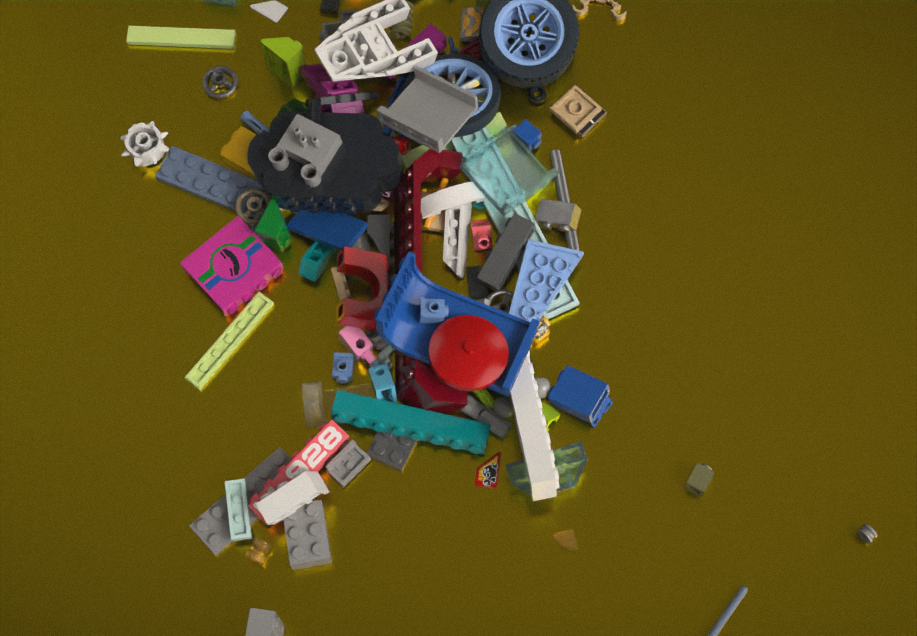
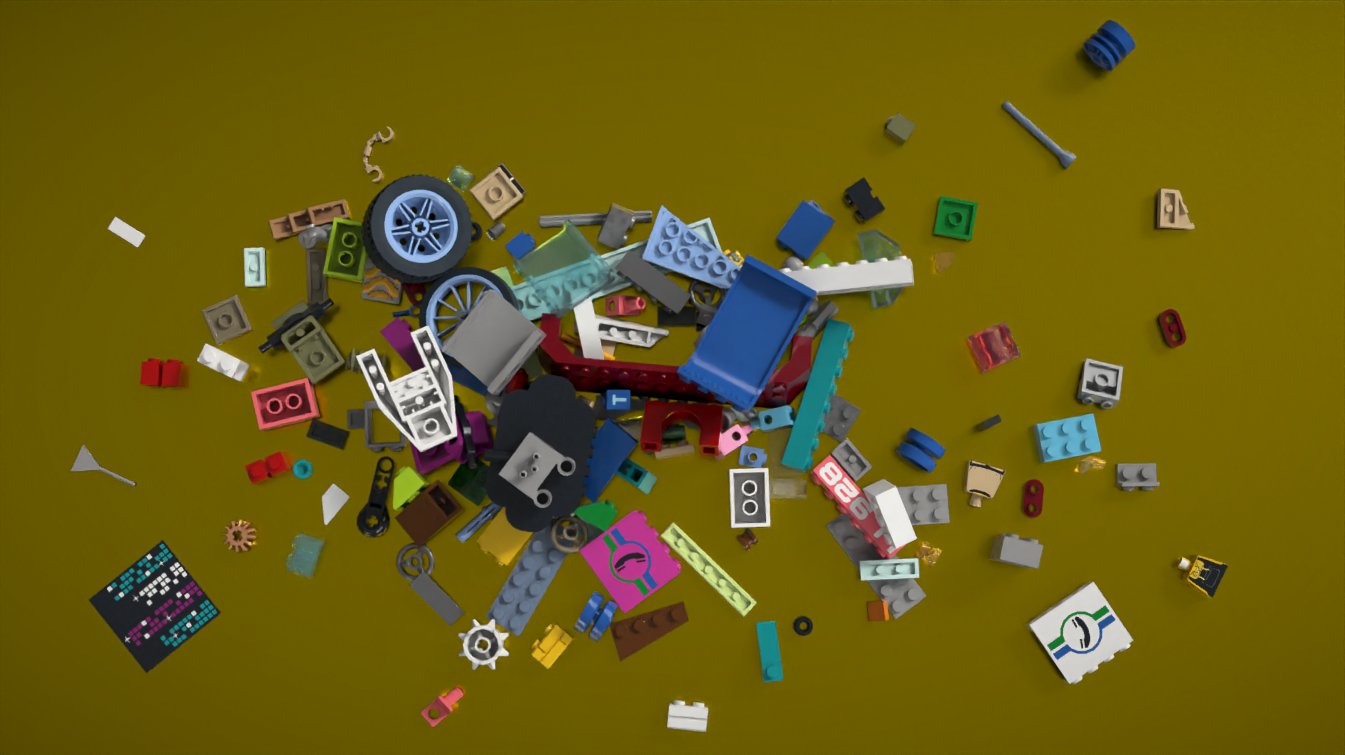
camera: 90 degrees left, 15 degrees up
yellowish green tile [126,26,236,49] -> none
medium blue brick [420,297,449,324] -> none
red dish [428,315,509,391] -> none
sticker [475,452,501,488] -> none
none -> black beam [357,456,396,538]
none -> reddish brown slope [395,480,464,548]
none -> dark grey tile [409,571,464,626]
none -> coral bracket [421,686,464,727]
none -> clear light blue brick [448,165,474,191]
none -> dark grey piece [486,222,506,240]
none -> yellow brick [531,623,574,669]
none -> blue wheel [573,592,618,642]
none -> blue brick [603,390,630,411]
none -> reddish brown wing [610,602,689,662]
none -> clear light blue brick [662,423,686,445]
none -> white brick [667,700,708,732]
none -> white brick [729,468,770,528]
none -> reddish brown wheel [736,528,760,552]
none -> teal slope [756,621,783,682]
none -> black plate [794,616,813,636]
none -> black brick [843,177,885,224]
none -> orange tile [867,600,889,621]
none -> blue wheel [896,428,946,474]
none -> green plate [933,196,978,241]
none -> tan torso [964,460,1006,508]
none -> clear pink slope [968,322,1021,372]
none -> pearl dark grey tile [976,414,1001,432]

